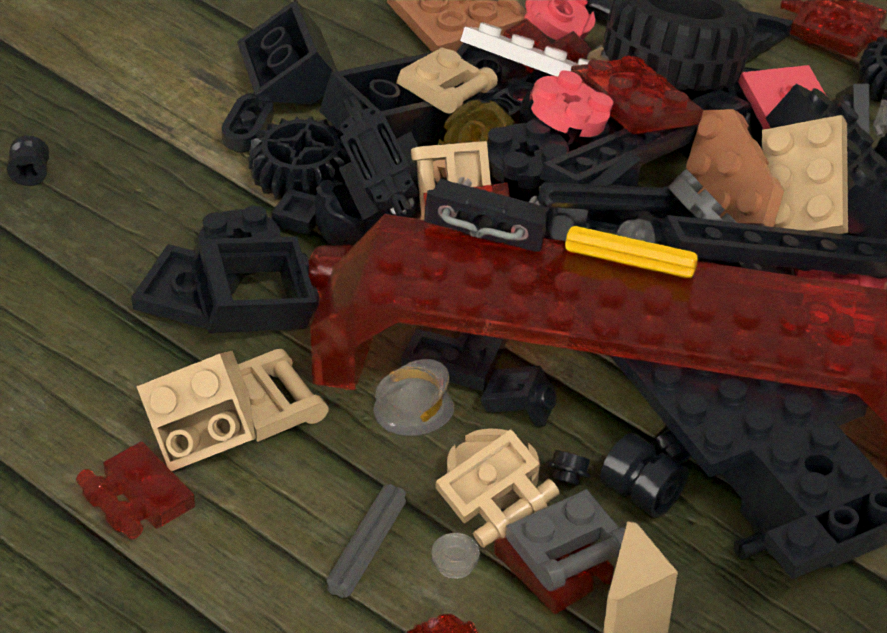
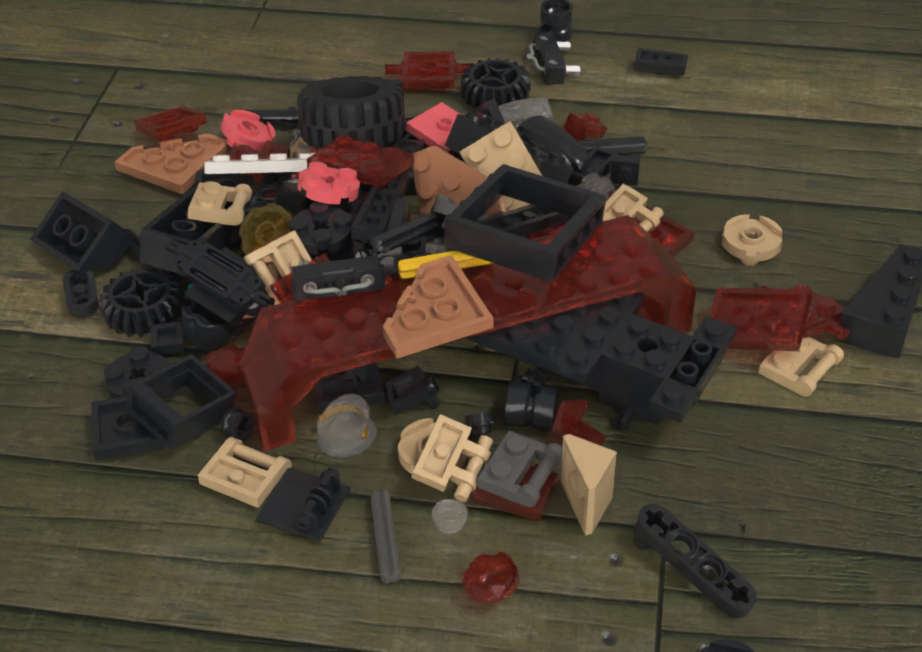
camera: 30 degrees left, 0 degrees up
clear red plate [76,441,195,539] -> none
tan slope [136,351,255,472] -> none
none -> black bush [220,408,255,441]
none -> black hinge [256,468,351,542]
none -> nougat plate [383,255,493,359]
none -> black window [442,164,607,283]
none -> clear red bracket [551,399,606,446]

